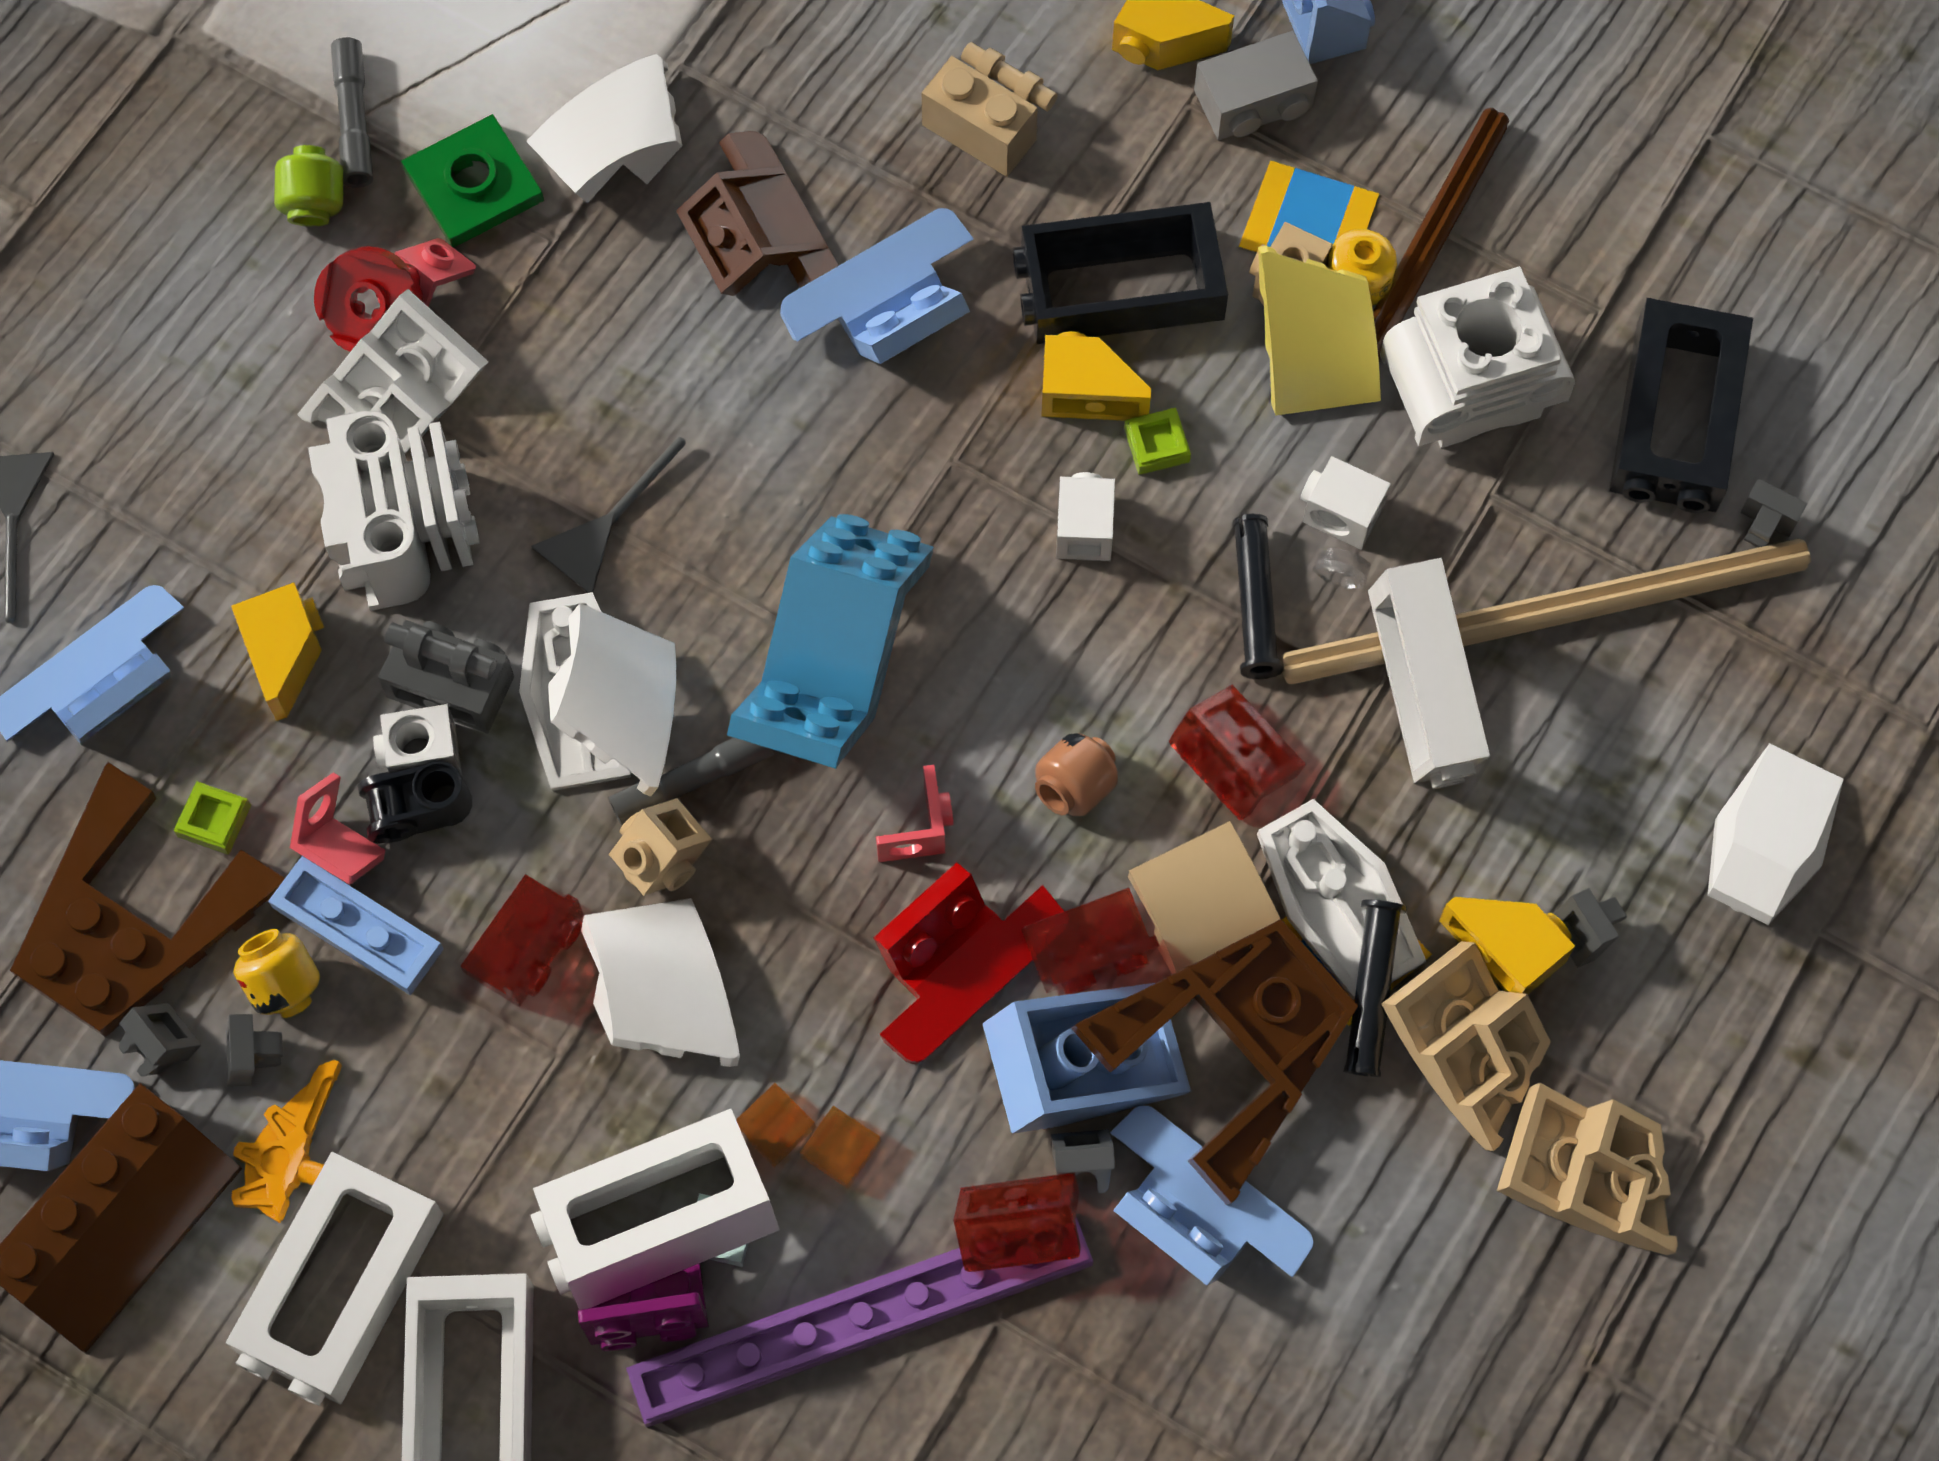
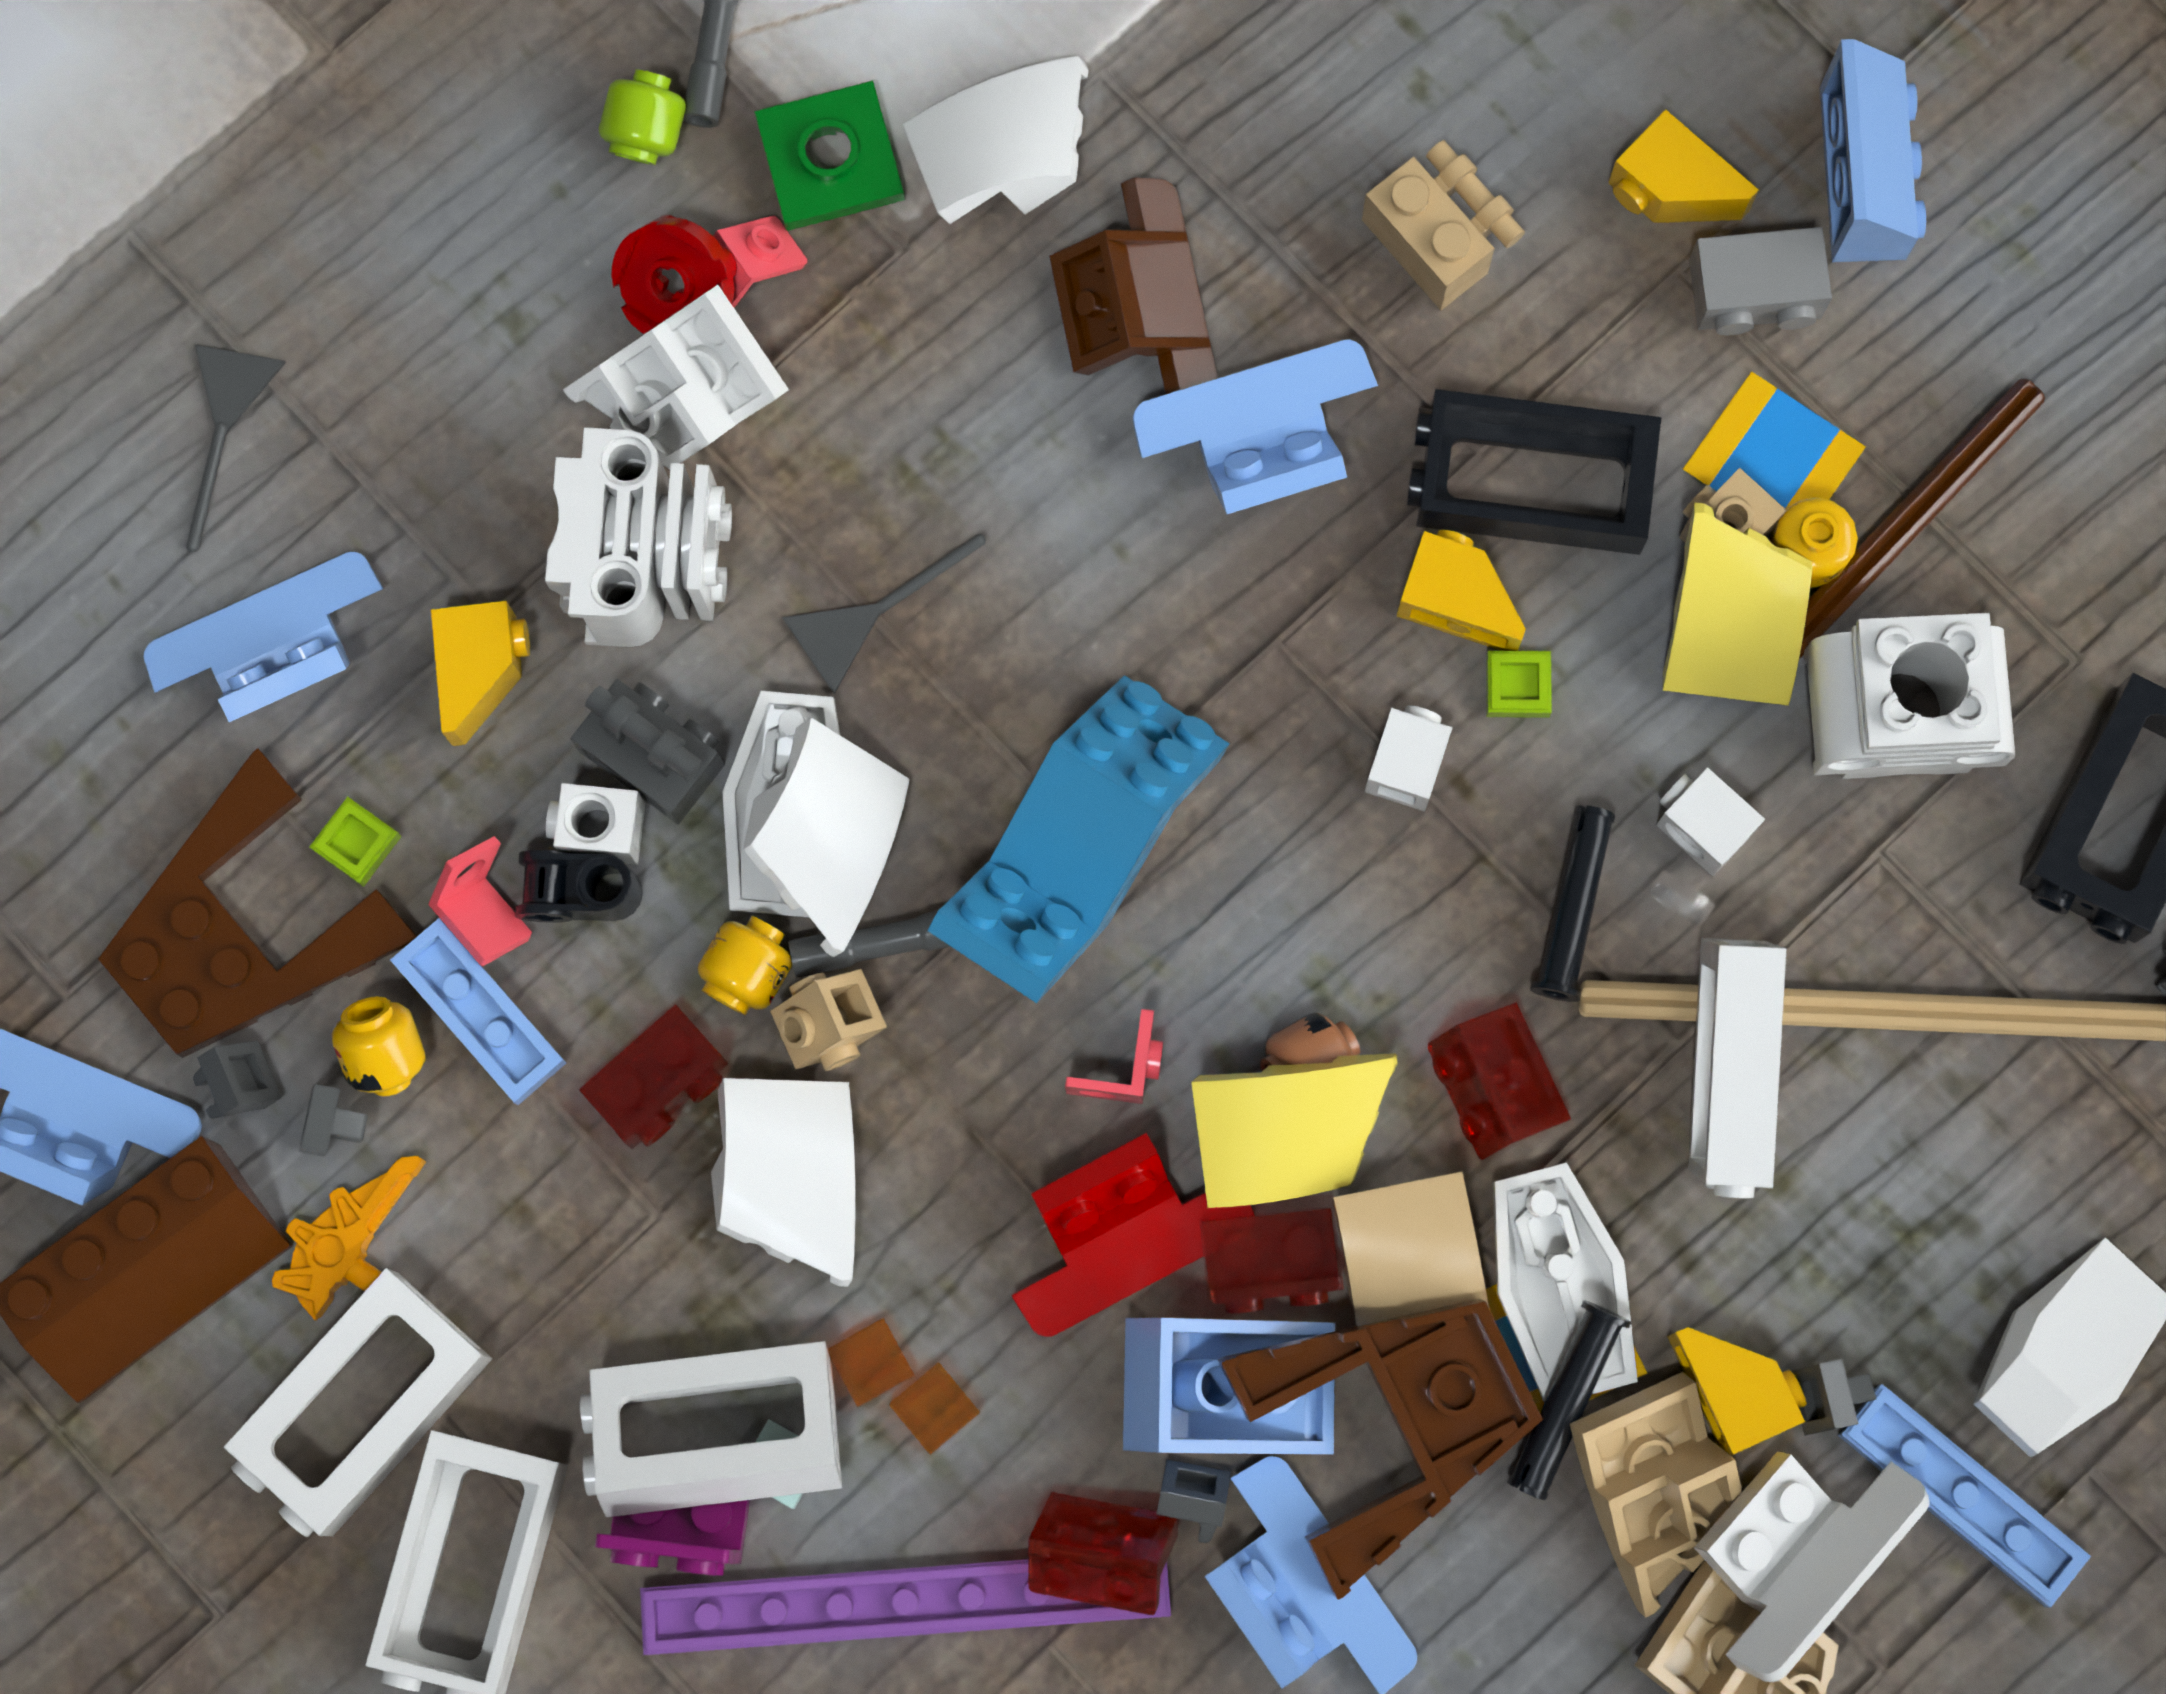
camera: 20 degrees right, 10 degrees up
none -> yellow head [697,916,792,1016]
none -> light yellow slope [1191,1053,1397,1208]
none -> white plate [1694,1451,1929,1682]
none -> light blue tile [1838,1384,2091,1608]

